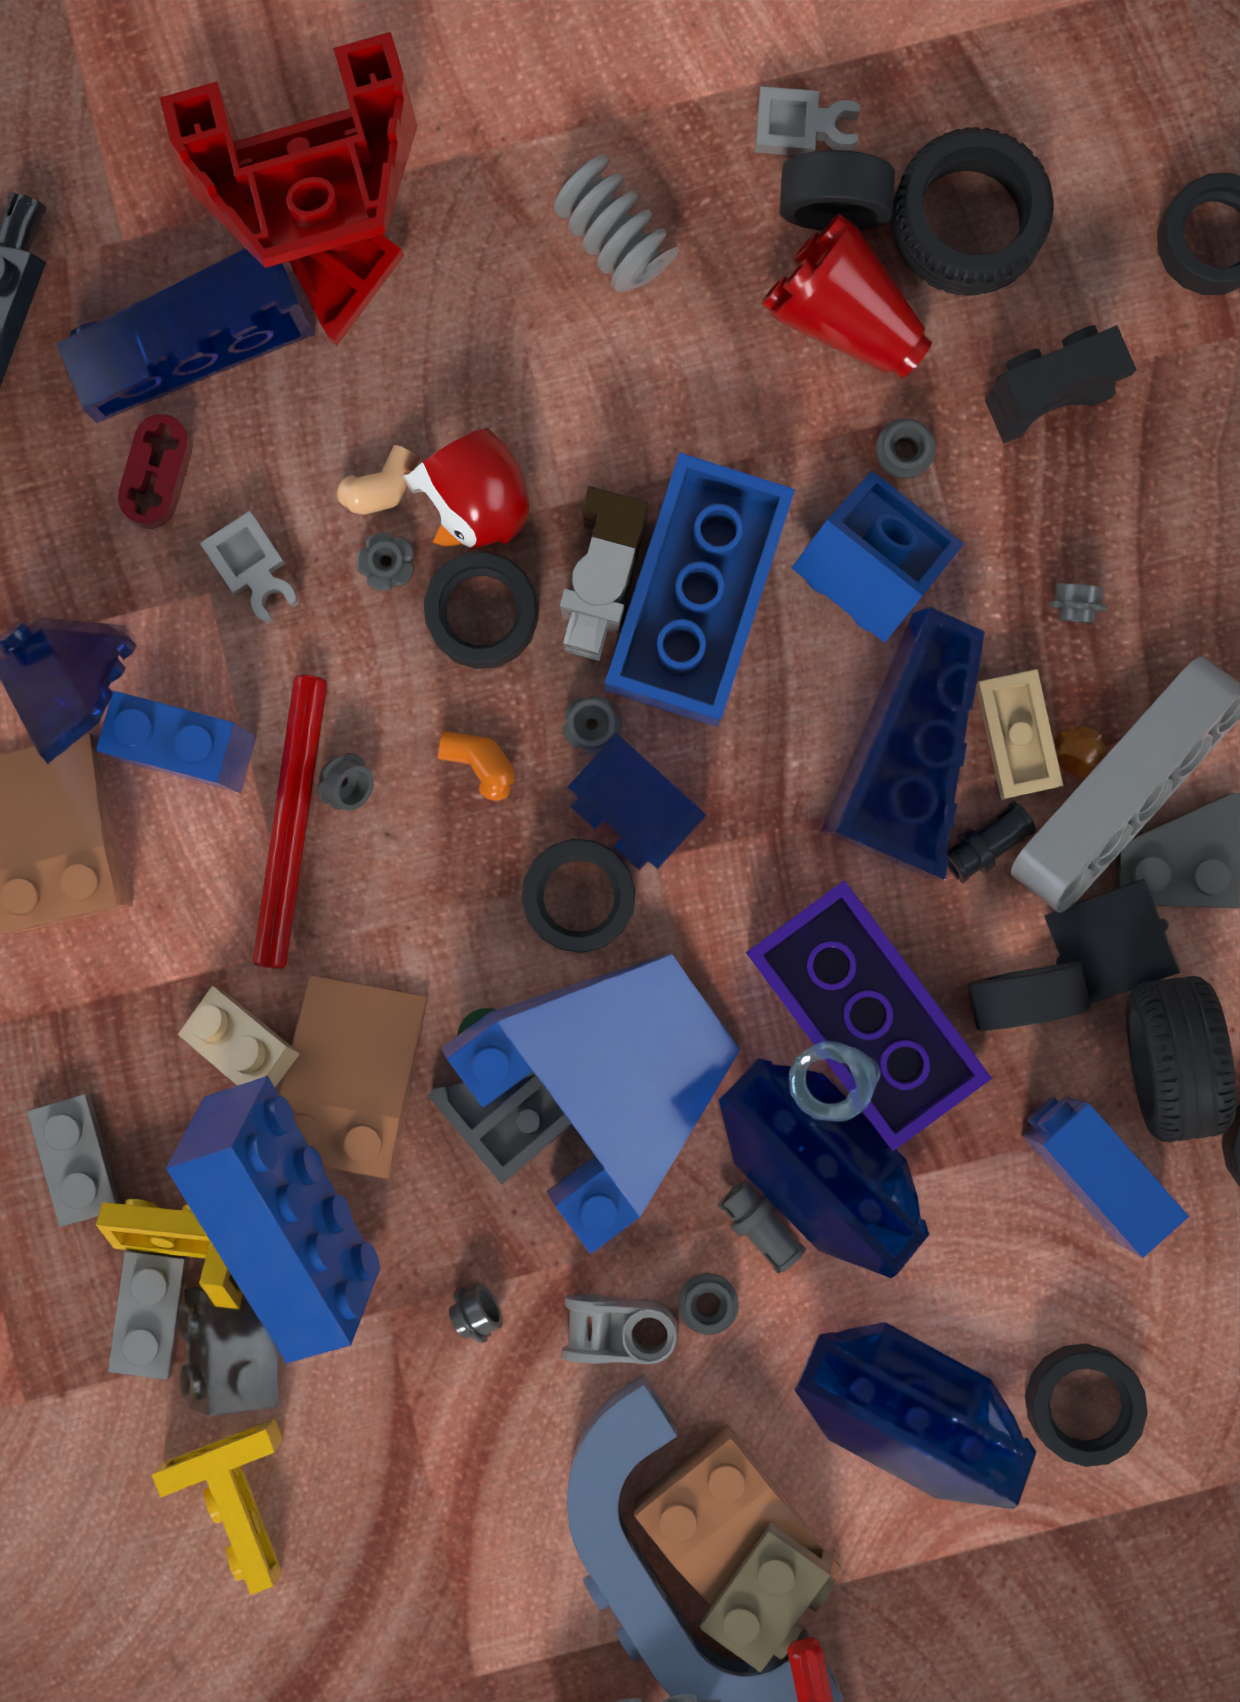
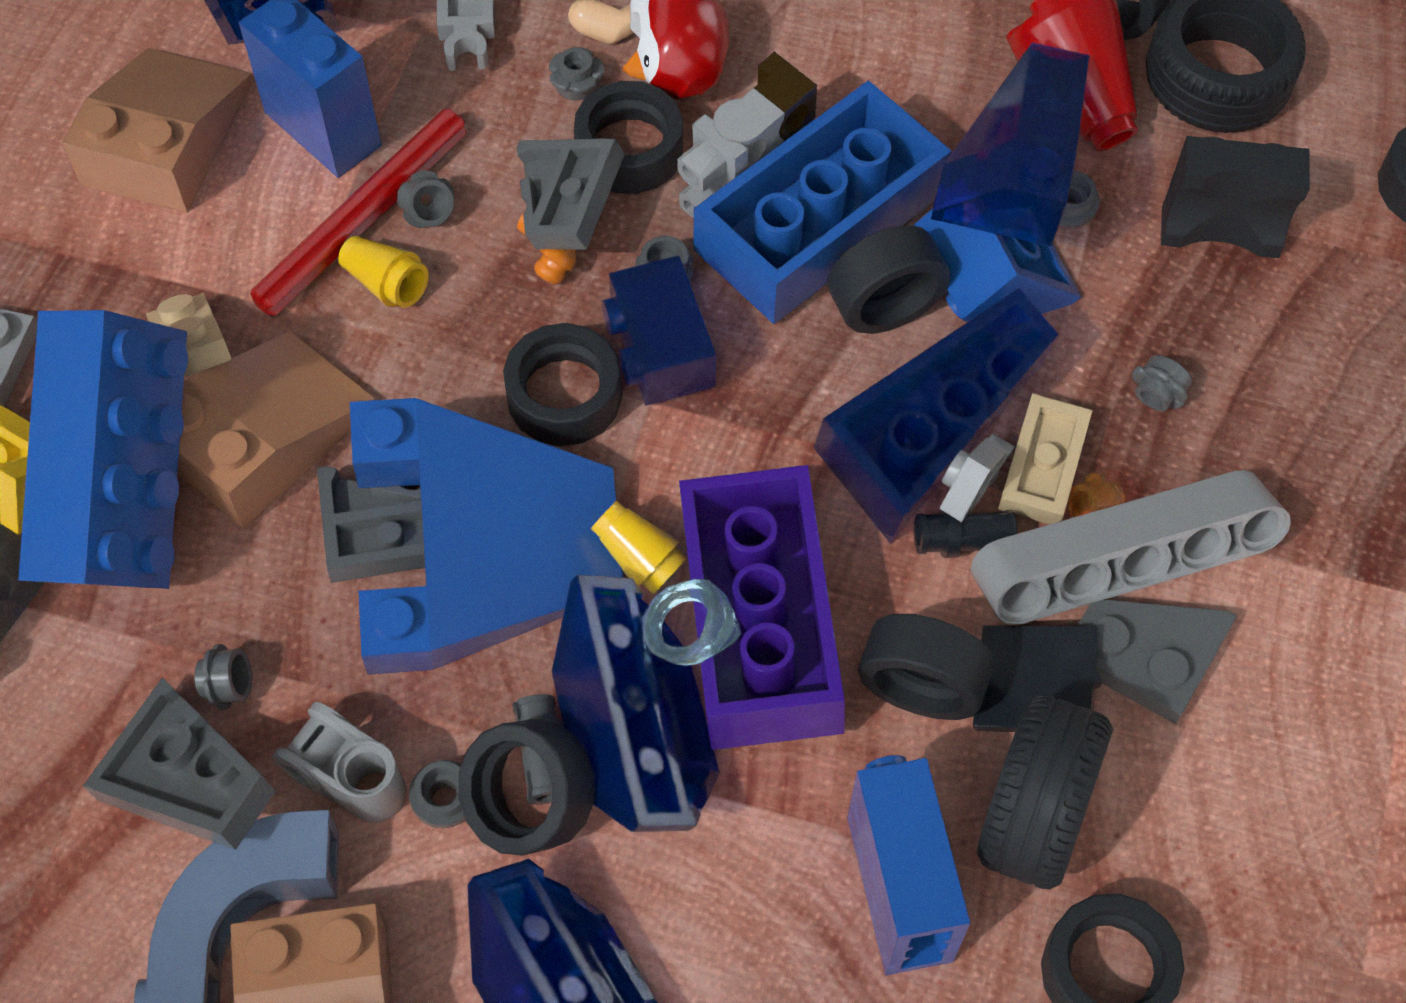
camera: 30 degrees right, 25 degrees down
none -> dark grey wing [83,677,276,850]
none -> yellow cone [338,236,429,308]
none -> black tyre [458,720,595,856]
none -> dark grey wing [517,139,625,250]
none -> yellow cone [591,501,688,595]
none -> black tyre [827,225,950,334]
none -> clear blue wedge [931,42,1090,246]
none -> light grey plate [939,434,1015,522]

